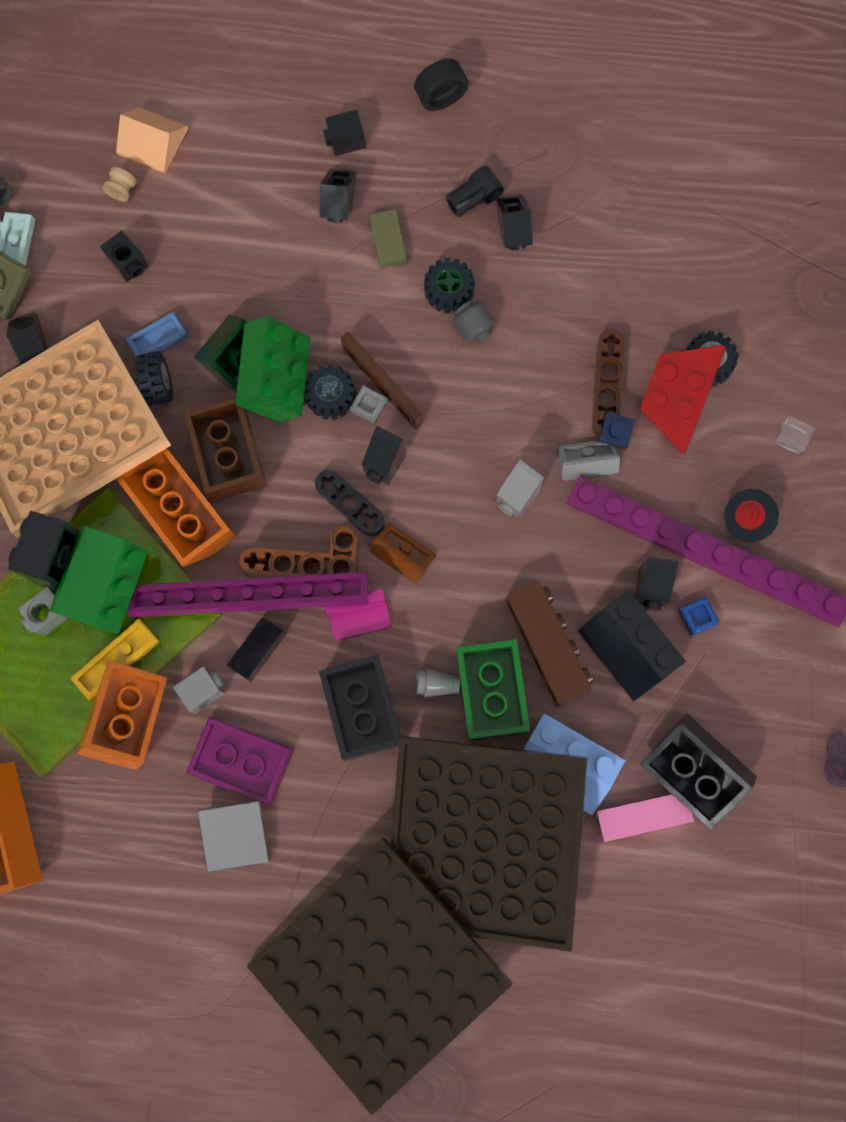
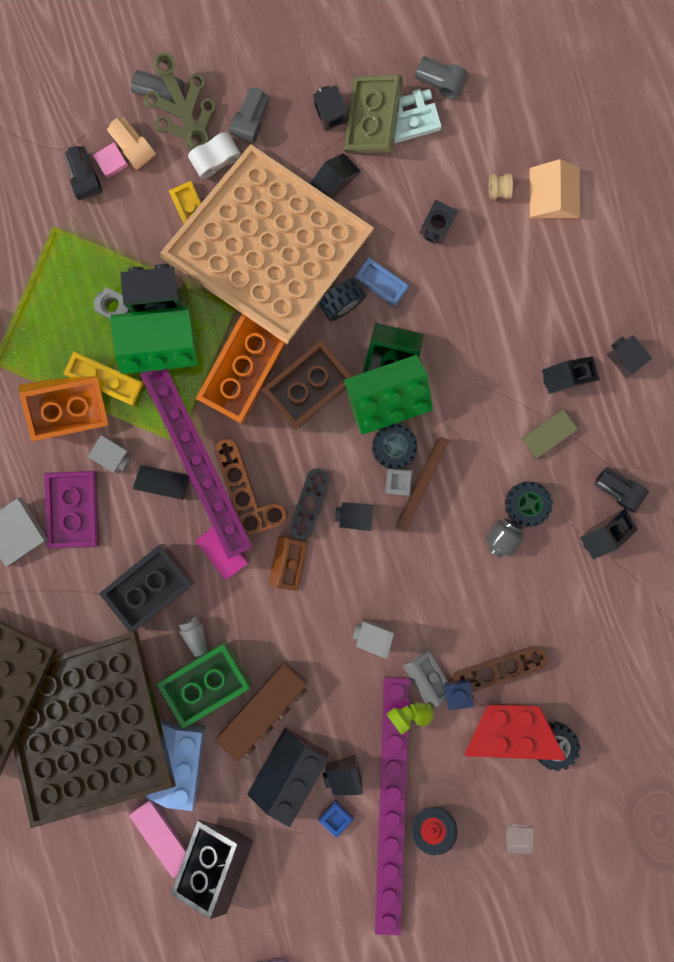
camera: 60 degrees right, 10 degrees up
none -> lime arm [387,702,434,735]

